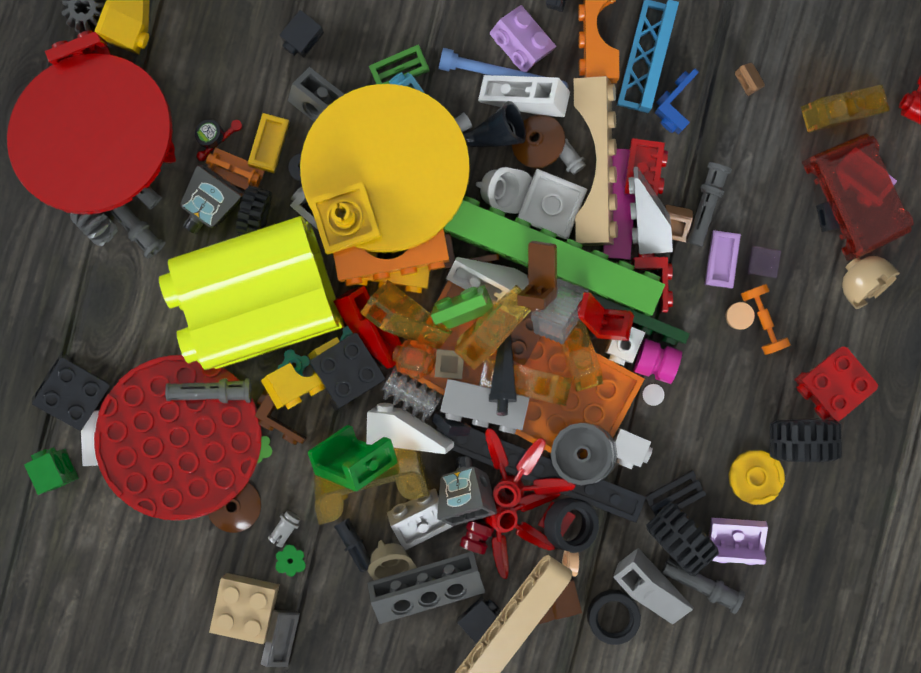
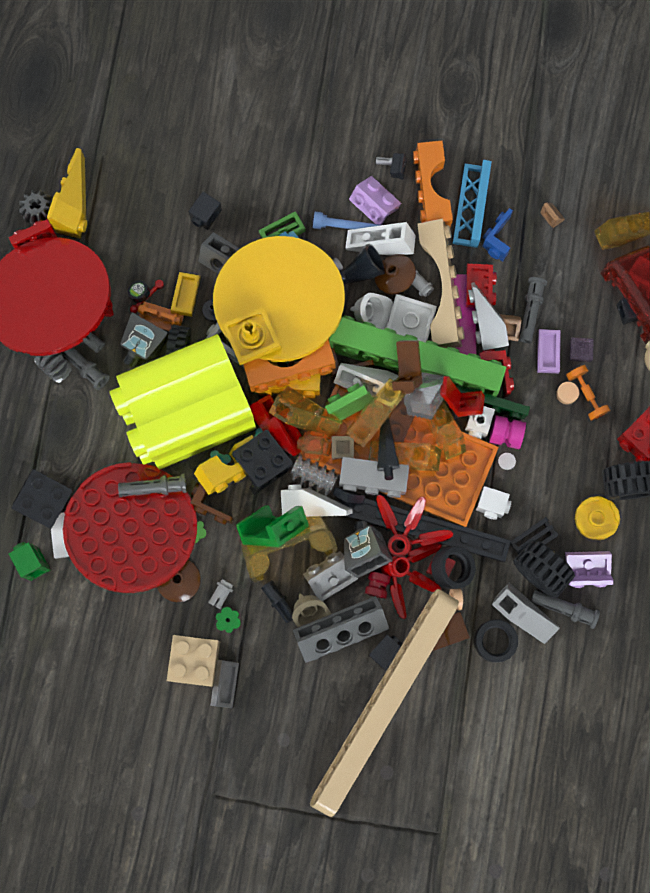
camera: 10 degrees left, 10 degrees down
dark grey wheel [551,423,618,485] -> none

